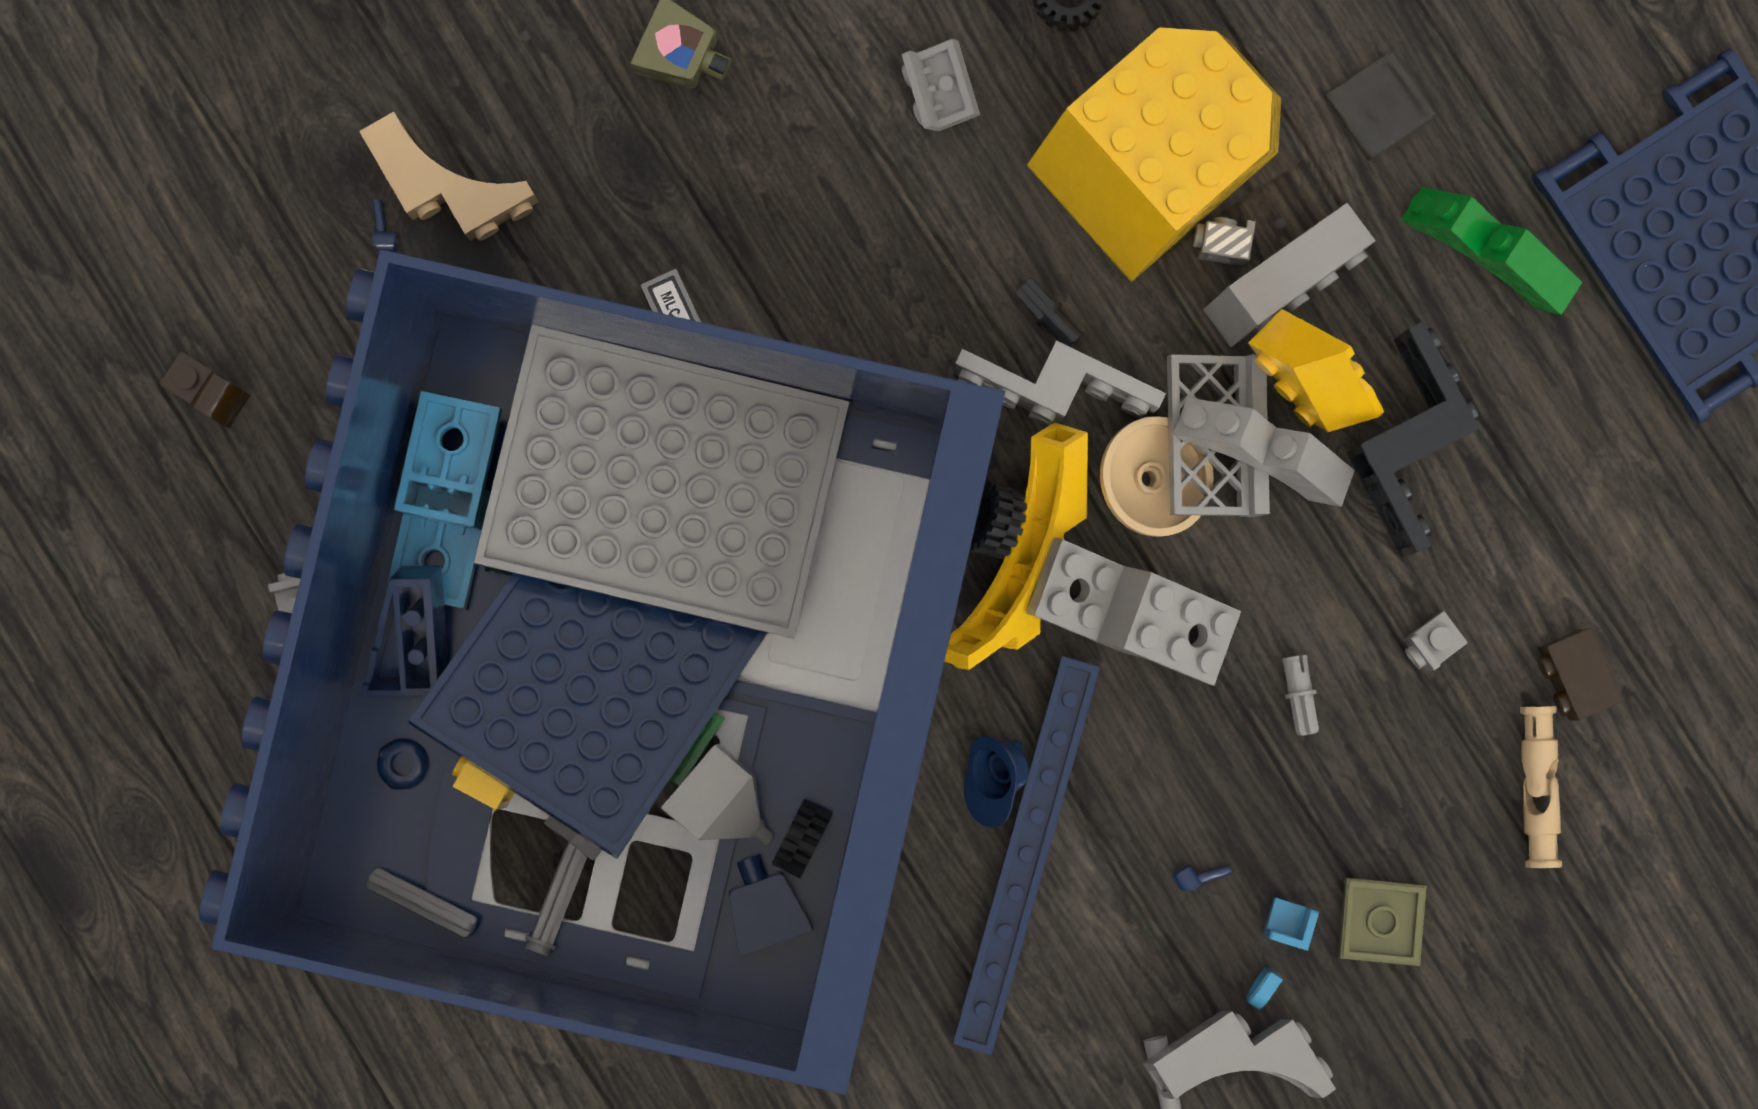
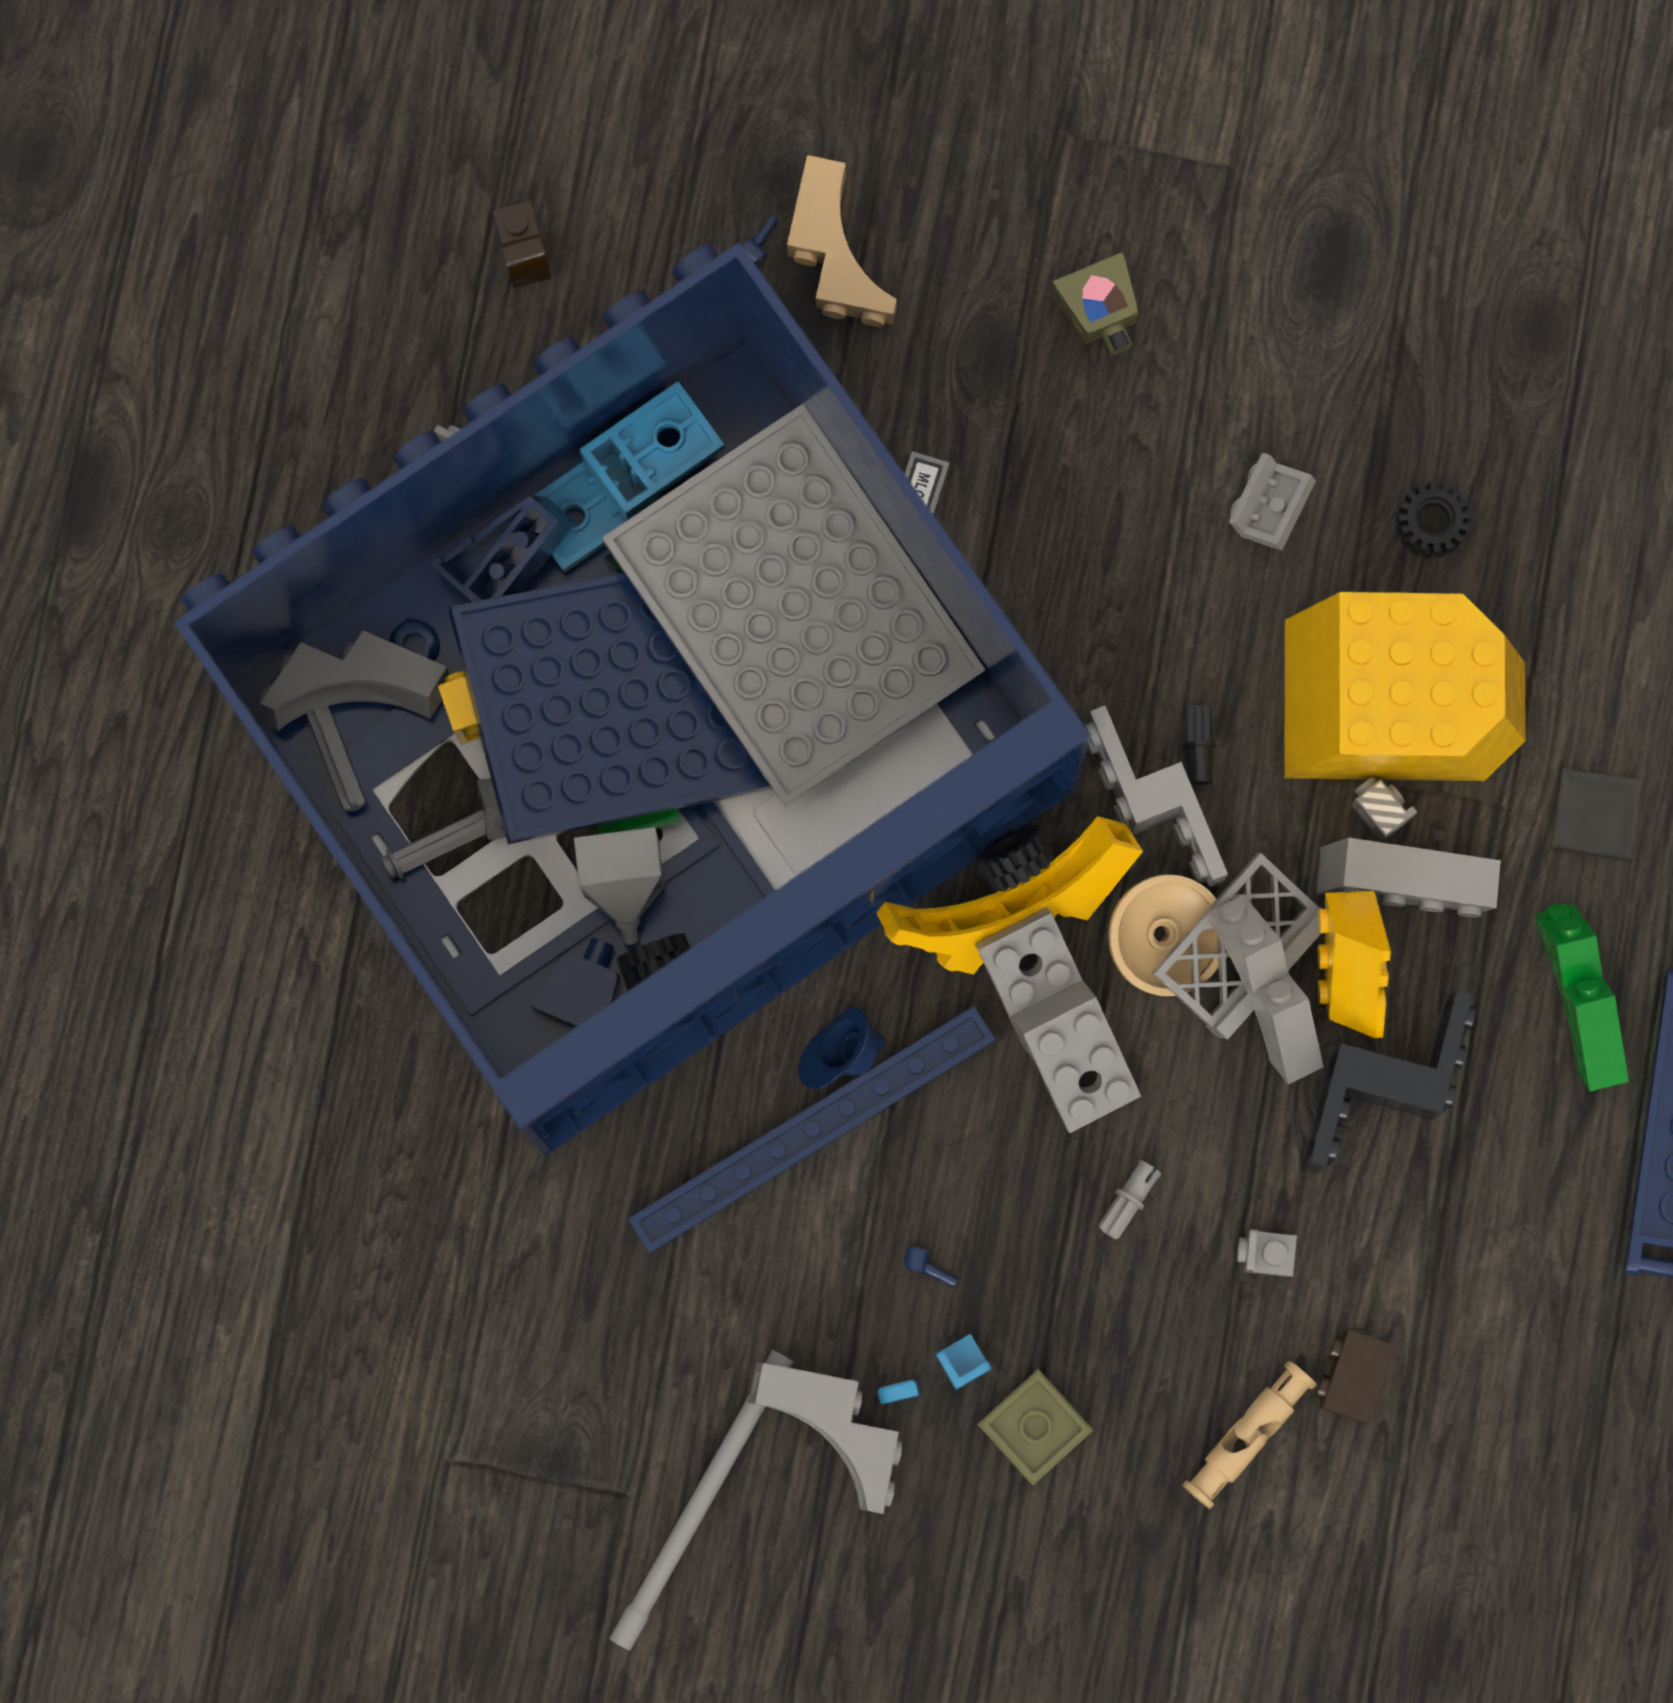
camera: 50 degrees right, 5 degrees down
none -> light grey arch [259,630,448,731]

